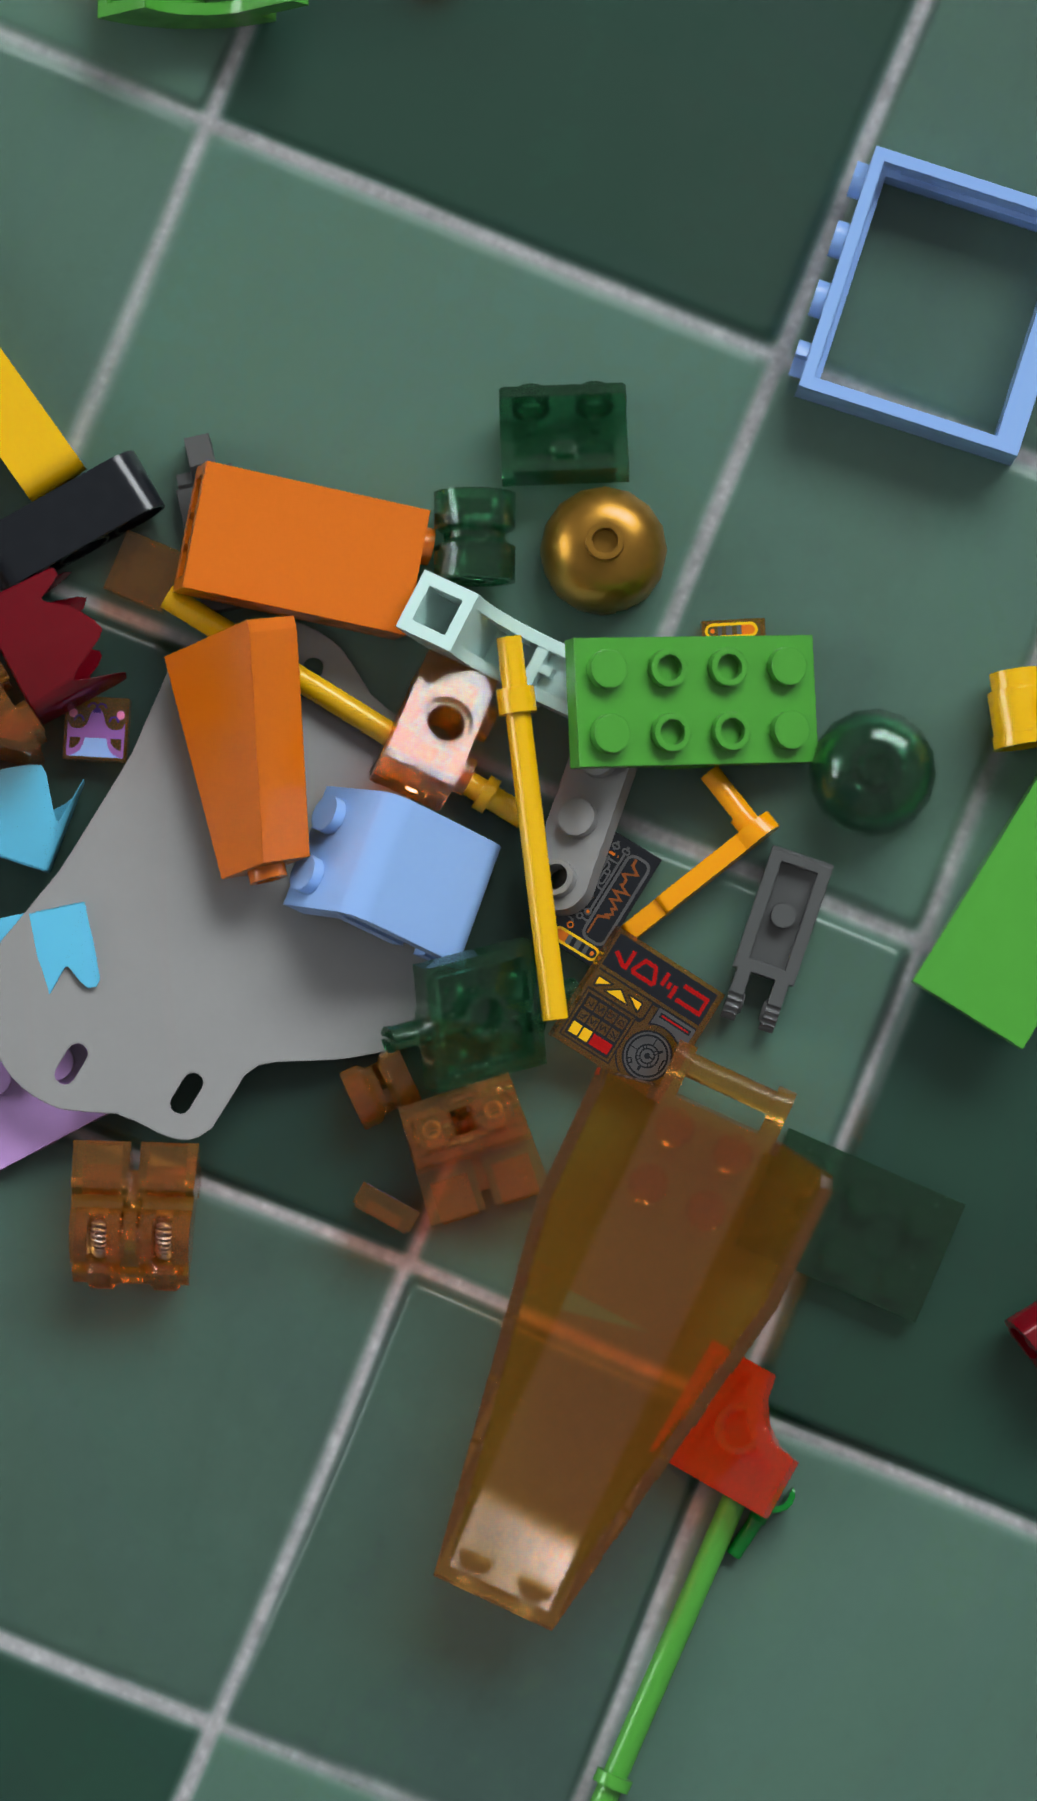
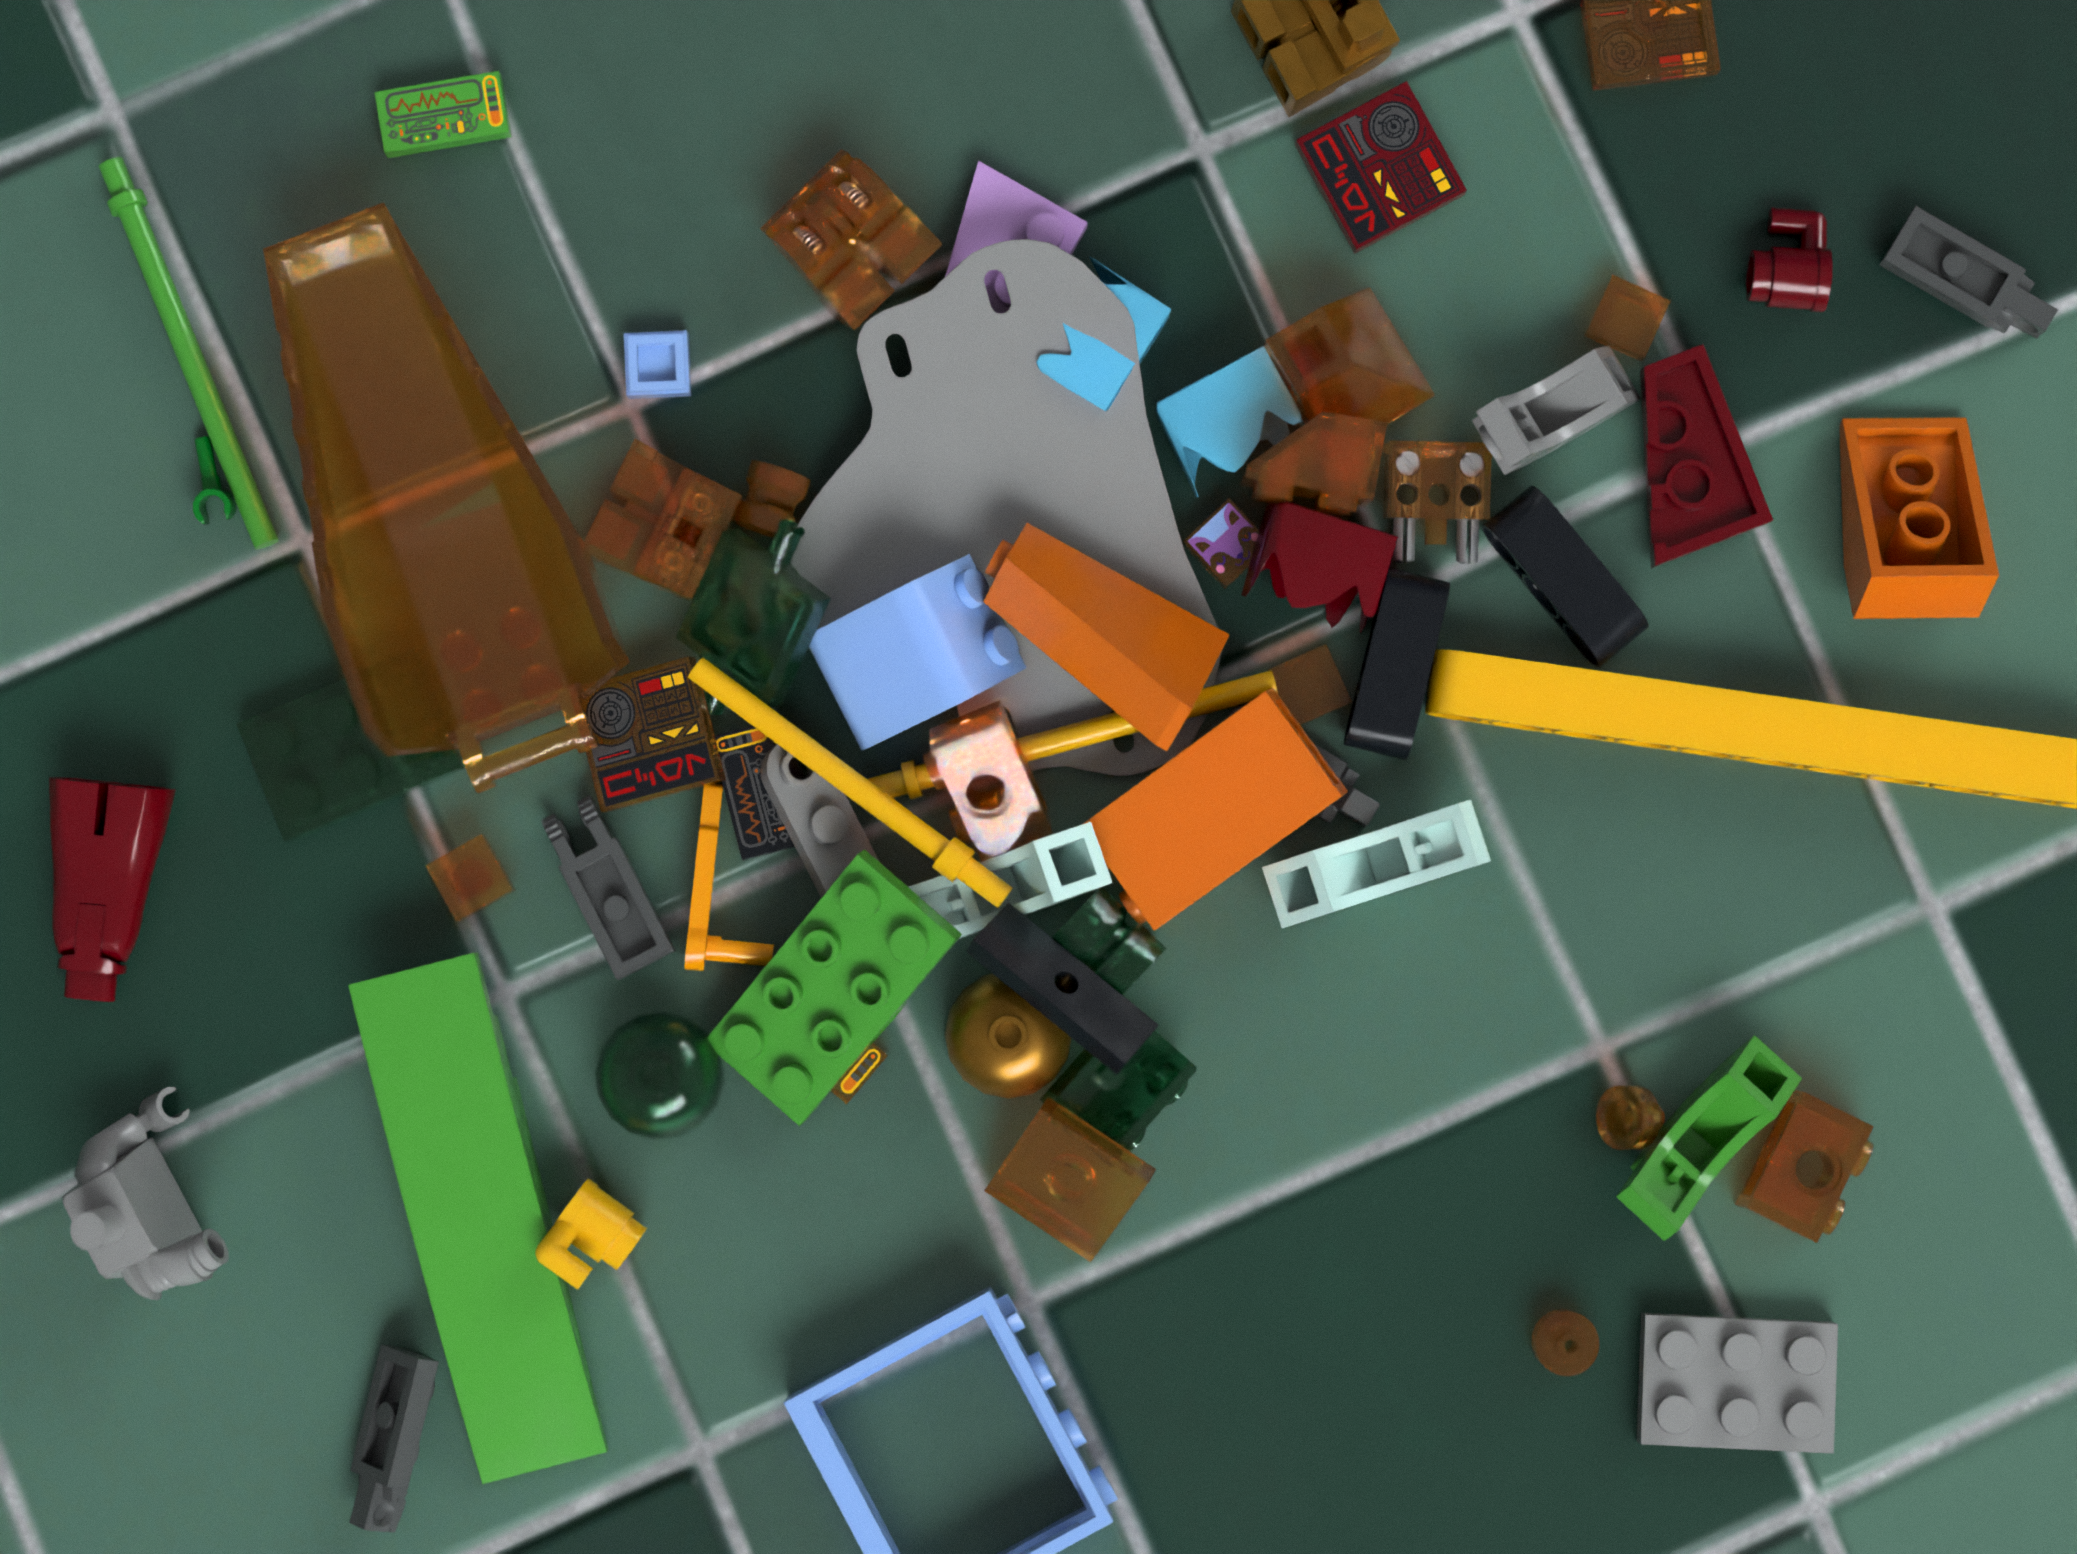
camera: 135 degrees right, 0 degrees up
clear orange tile [353,1182,421,1234] -> none
clear orange tile [655,1342,799,1519] -> none
none -> bright green tile [374,71,512,158]
none -> clear orange plate [425,834,516,922]
none -> light blue tile [624,330,692,399]
none -> black tile [966,903,1159,1075]
none -> clear orange tile [984,1097,1156,1262]
none -> light aqua arch [1262,800,1491,928]
none -> clear orange tile [1596,1085,1665,1150]

